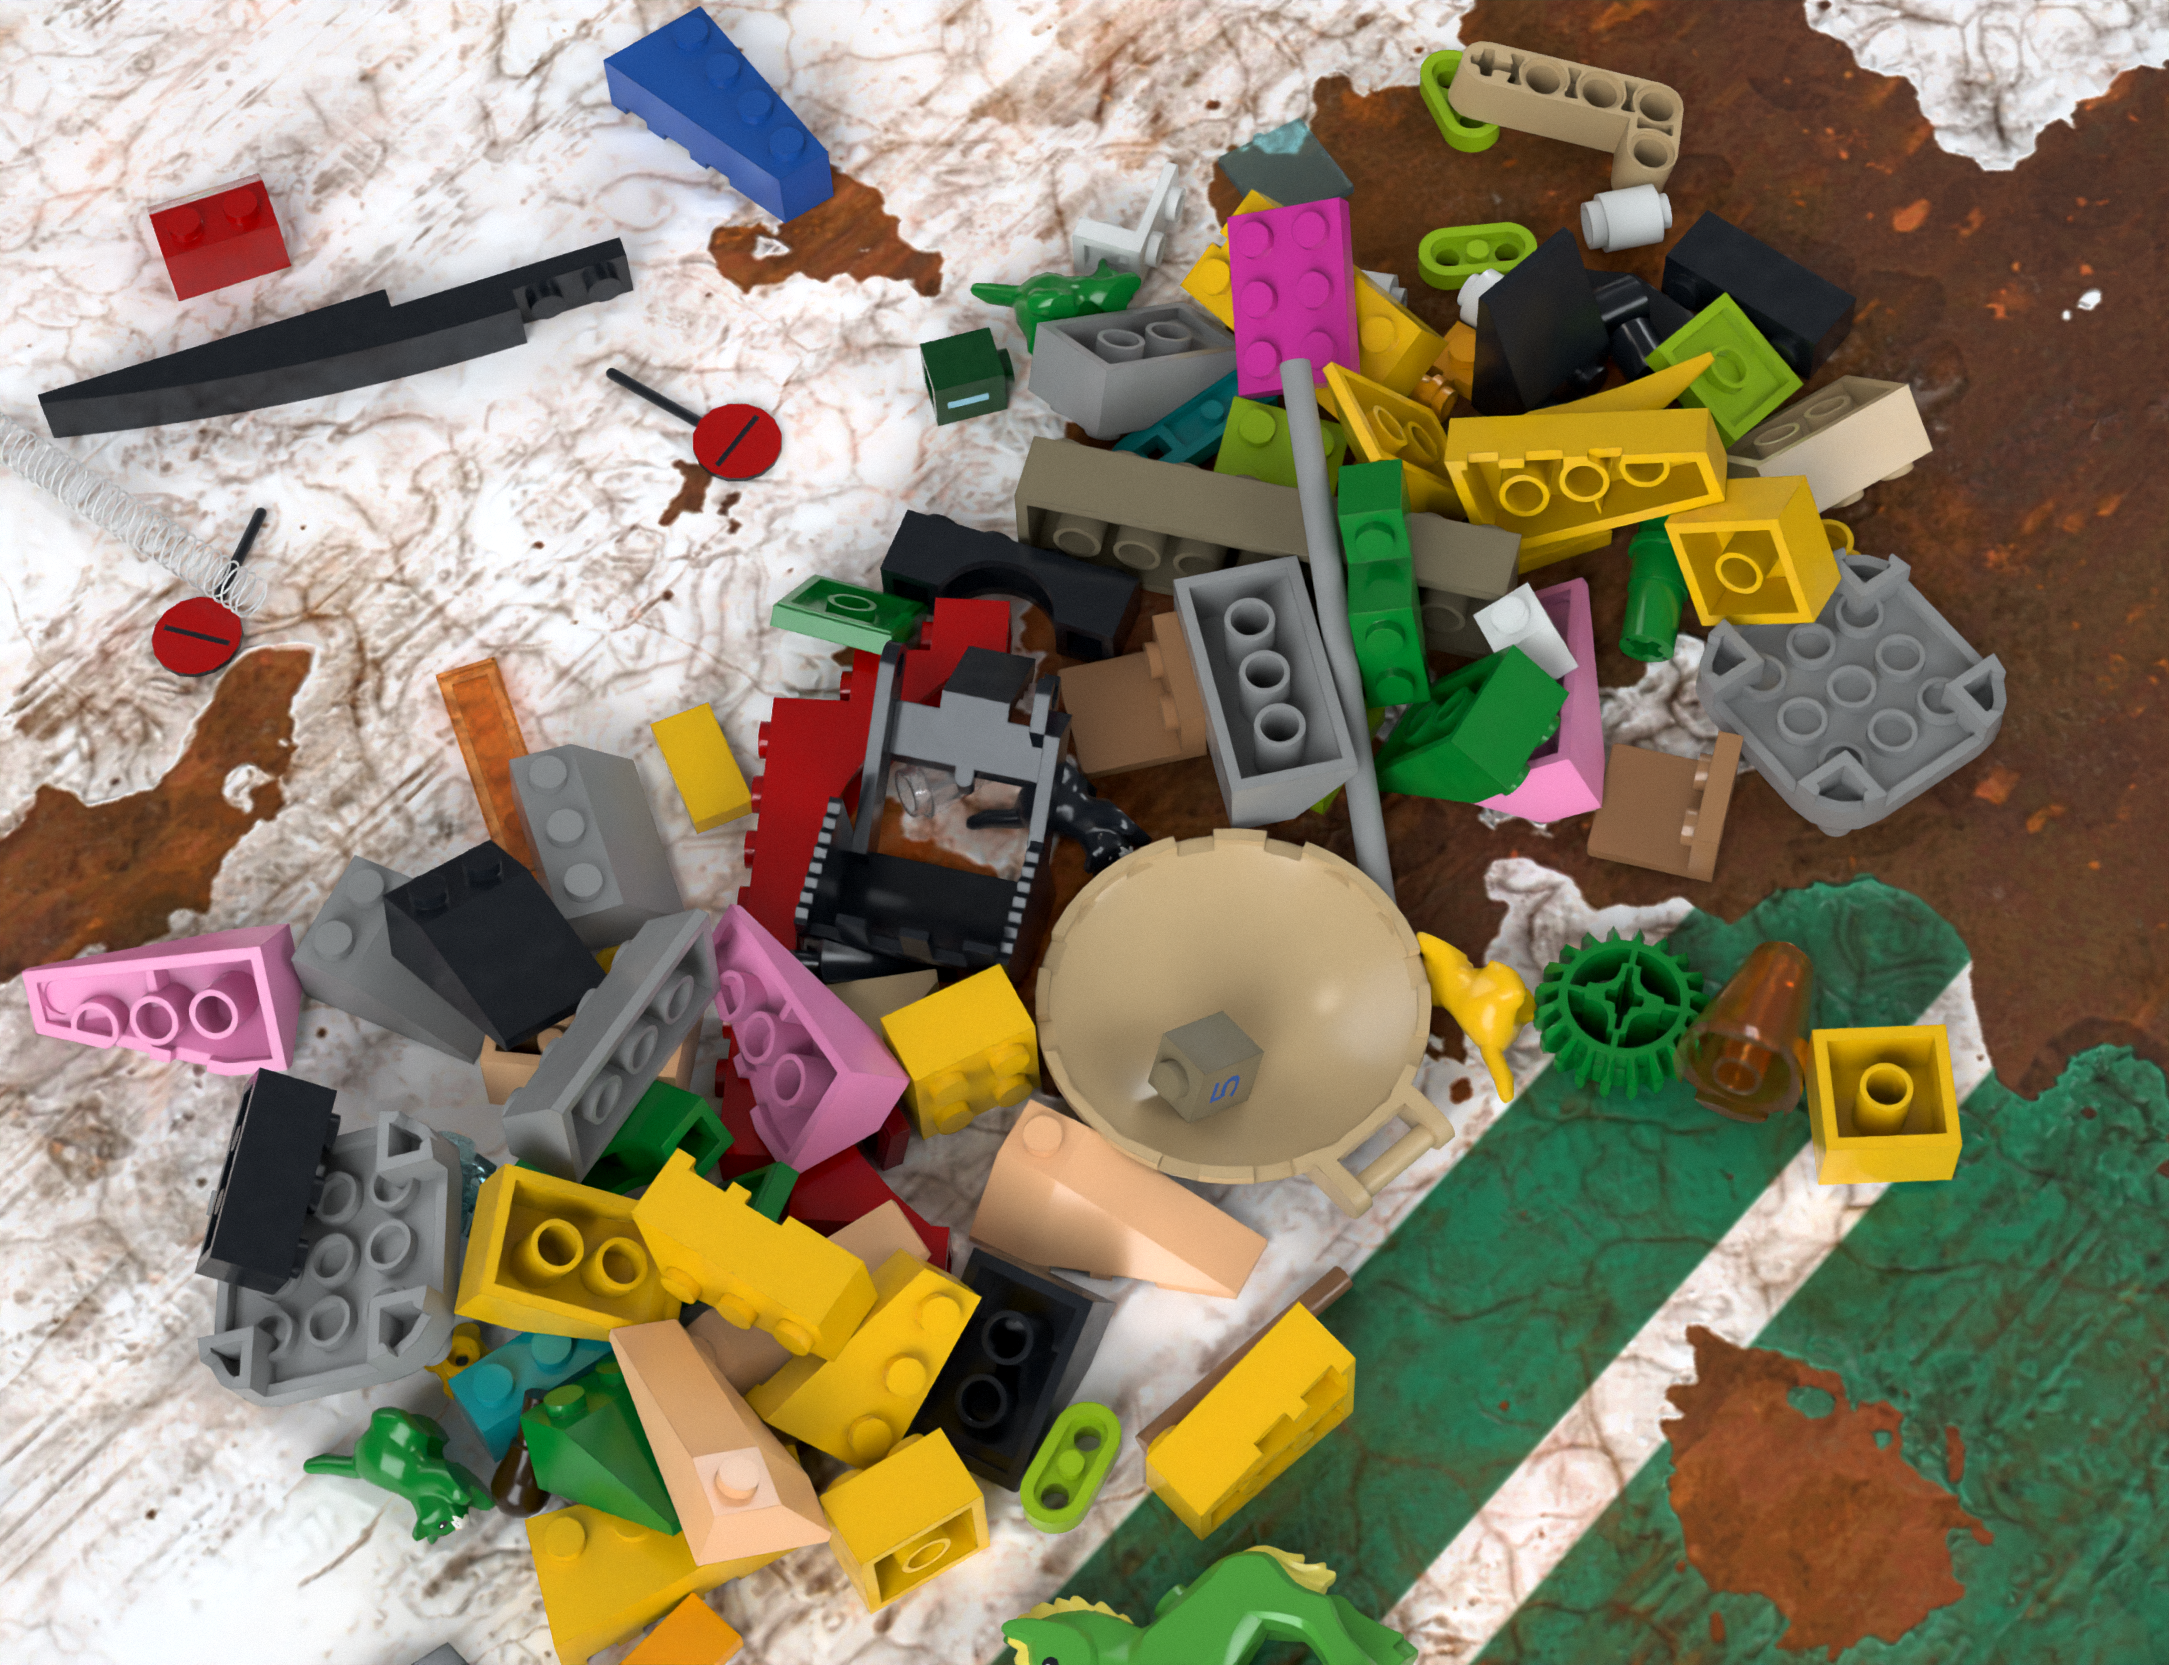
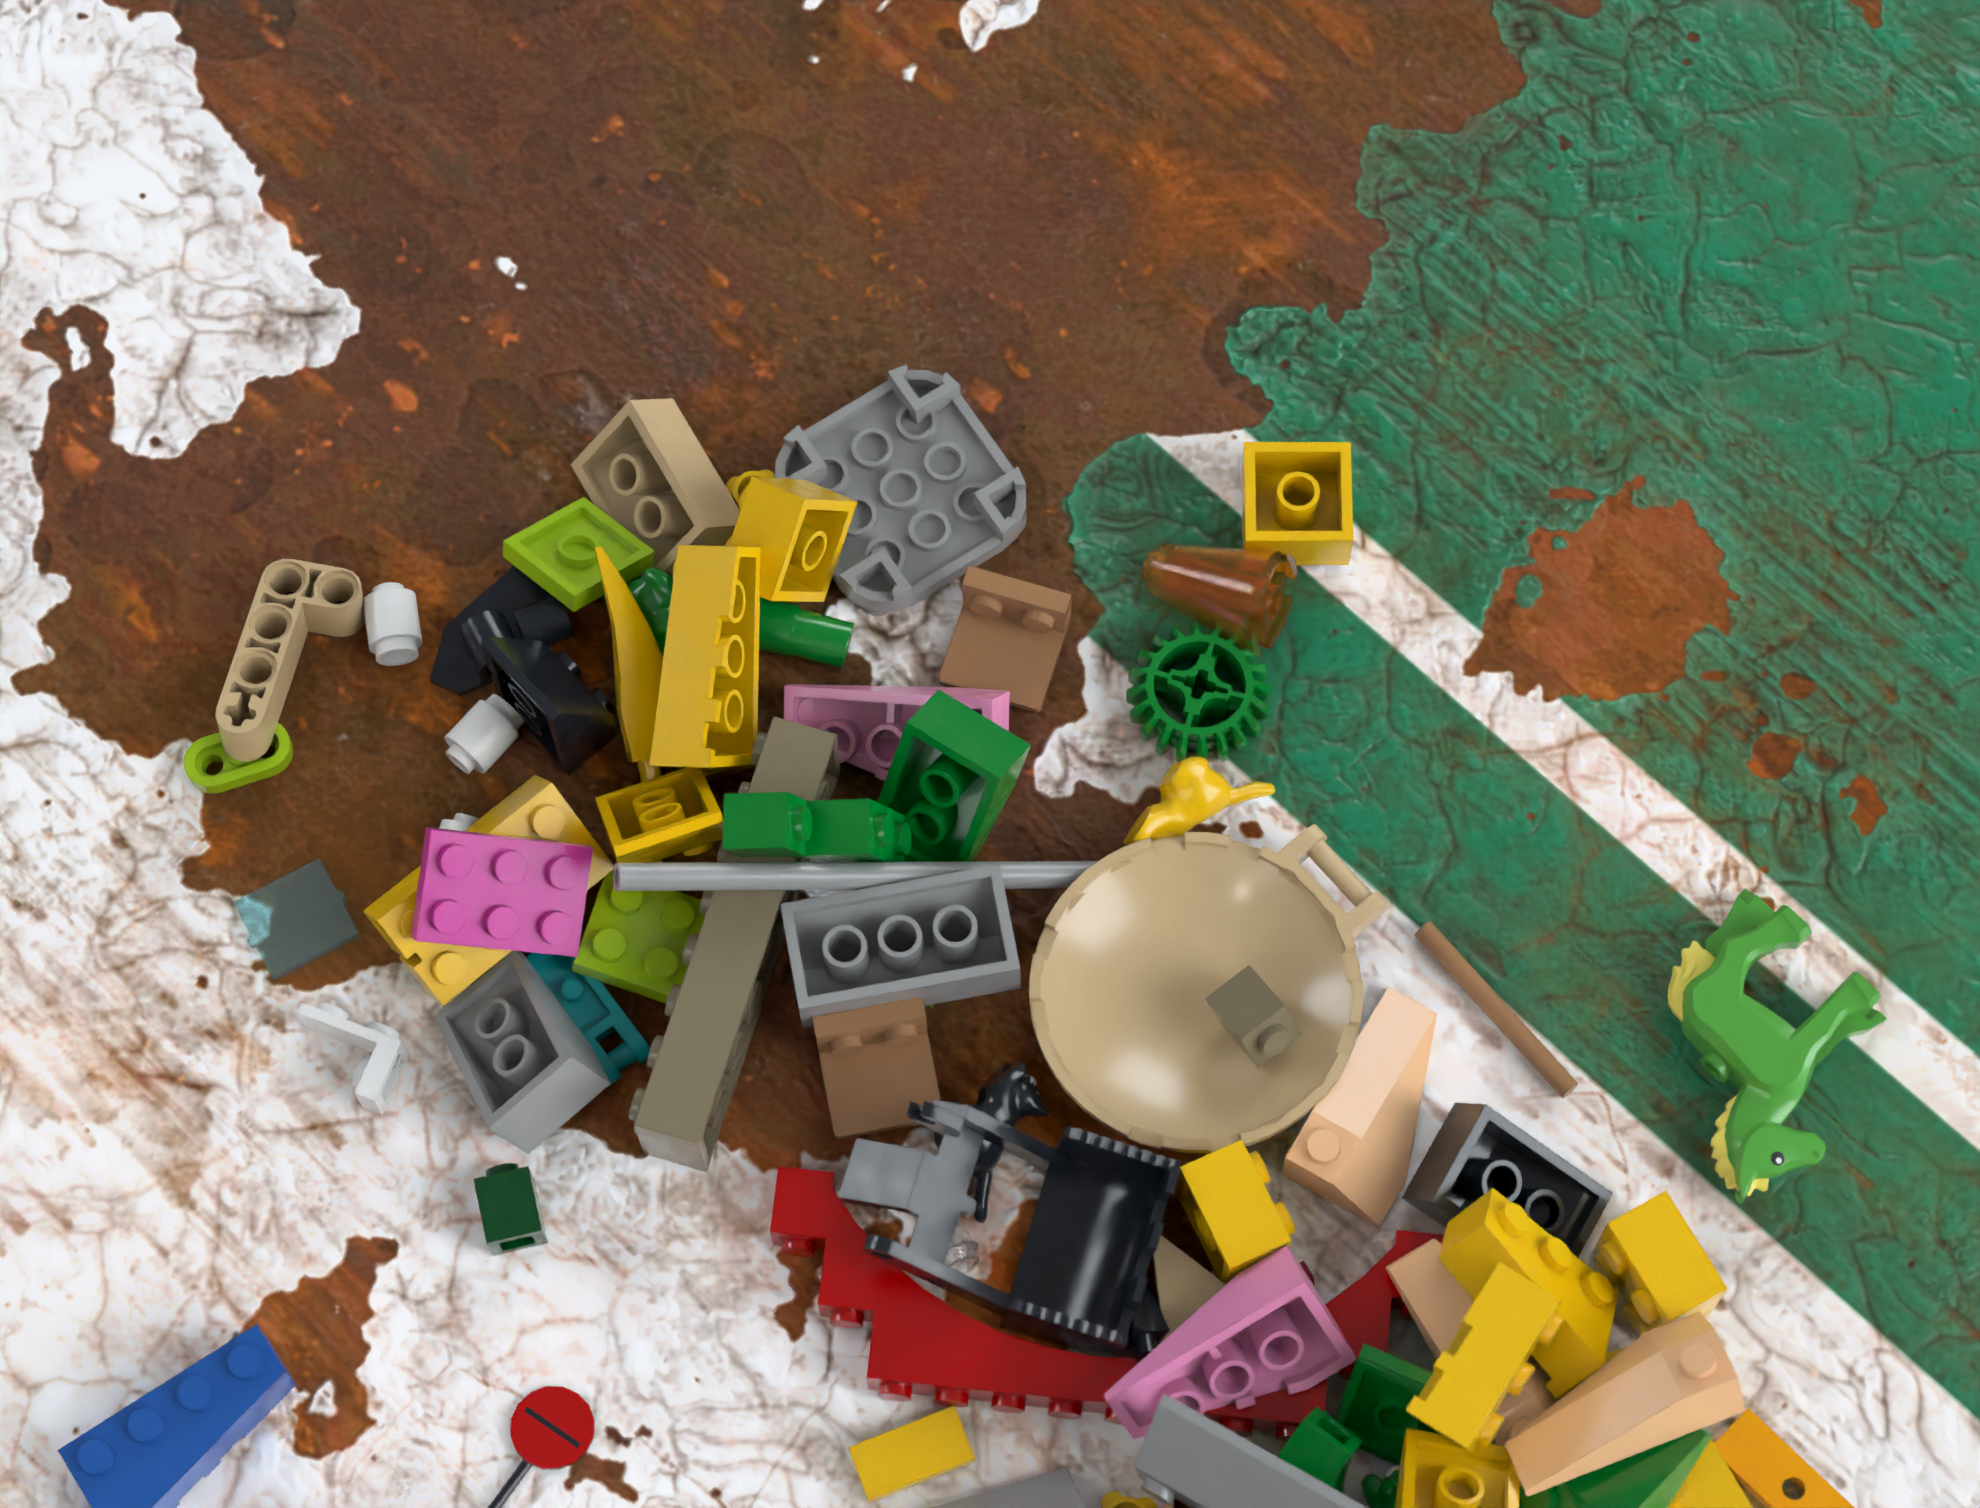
camera: 90 degrees left, 10 degrees up
green tile [770,574,928,655] -> none
black arch [880,510,1140,663] -> none
green animal [970,258,1141,356] -> none
lime plate [1020,1402,1122,1534] -> none
yellow wedge [1145,1301,1356,1542] -> none
light orange plate [1409,321,1476,423] -> none
lime plate [1418,222,1537,290] -> none
white brick [1473,582,1579,681] -> none
black brick [1661,210,1857,380] -> none

